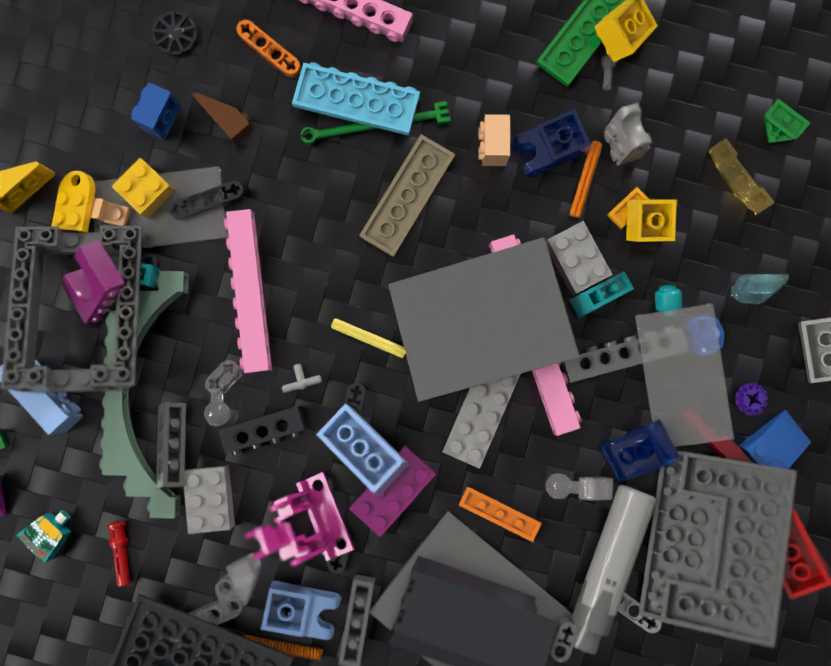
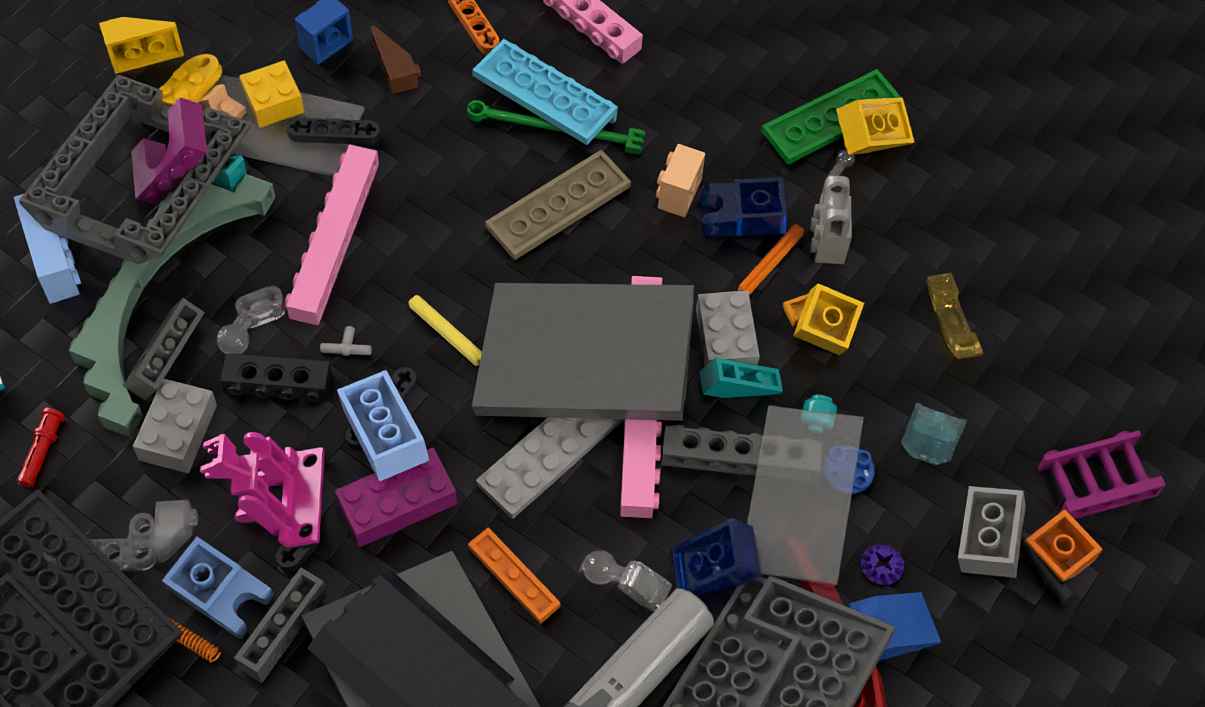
camera: 15 degrees right, 25 degrees down
green slope [764,99,810,143] -> none

